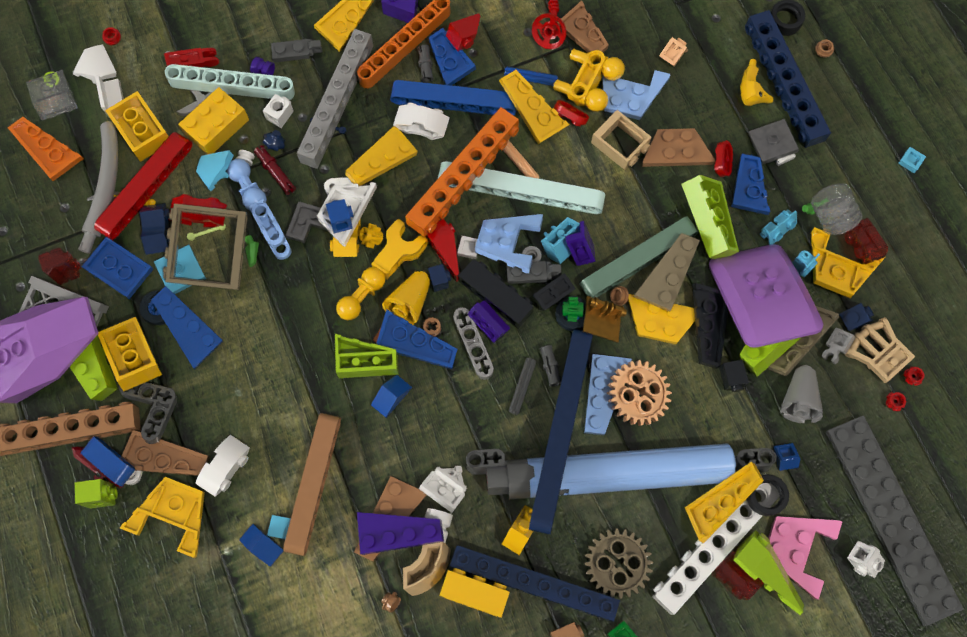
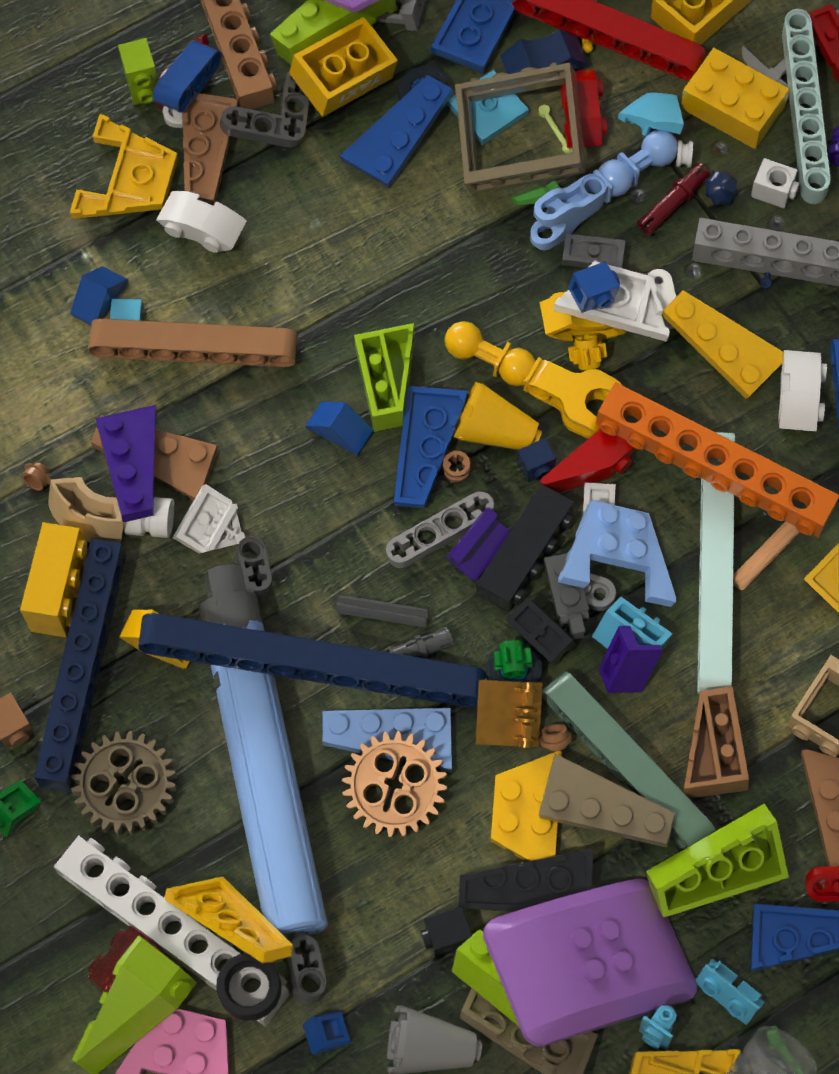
camera: 85 degrees right, 5 degrees down
none -> medium nougat wedge [684,686,749,799]

